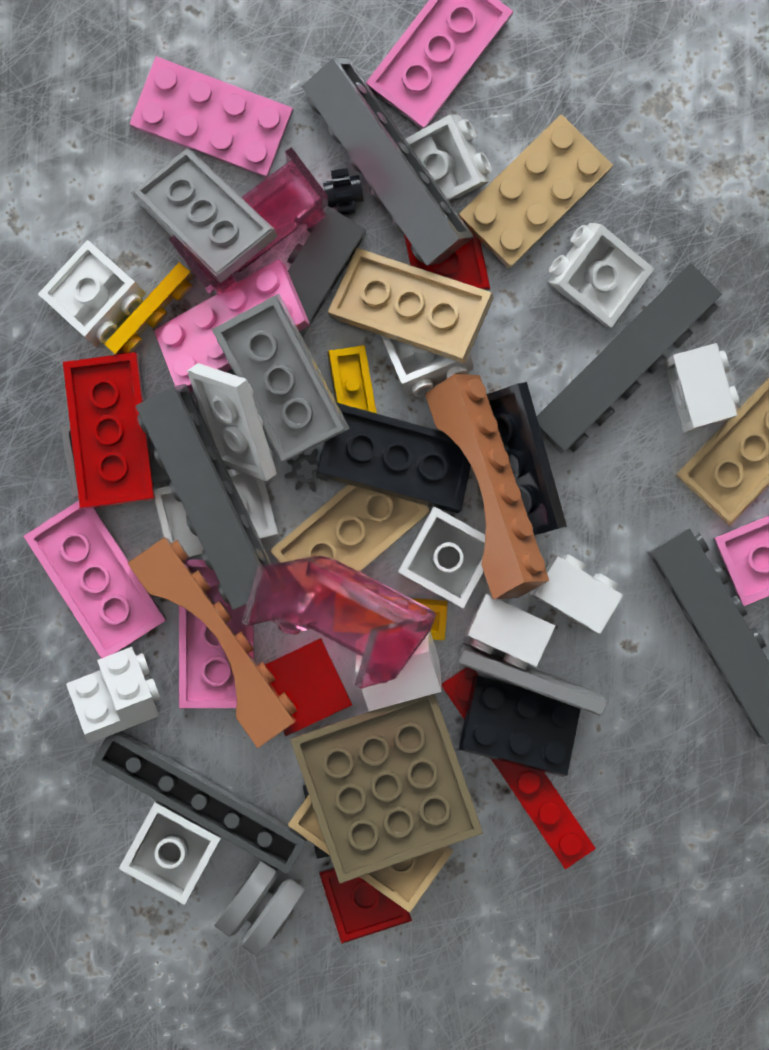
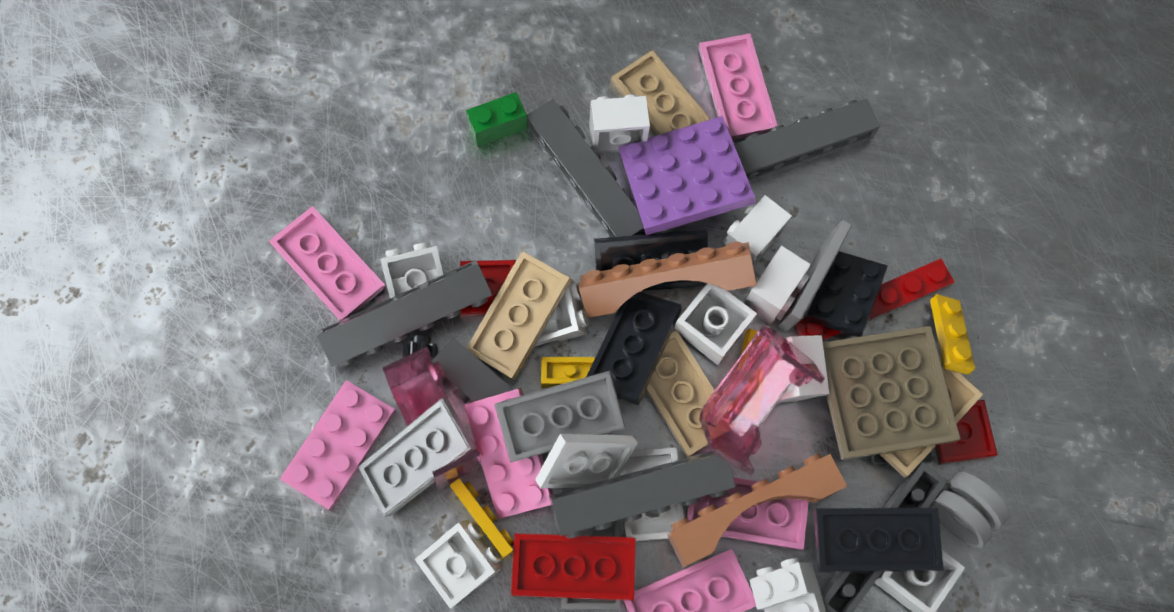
camera: 90 degrees left, 15 degrees down
red tile [265,638,353,737] -> none
dark grey gear [284,448,328,492] -> none
tan plate [458,114,613,269] -> none
white plate [547,223,654,328] -> none
none -> green brick [466,92,527,147]
none -> medium lavender plate [618,116,756,236]
none -> black plate [814,508,944,572]
none -> yellow plate [930,294,975,375]

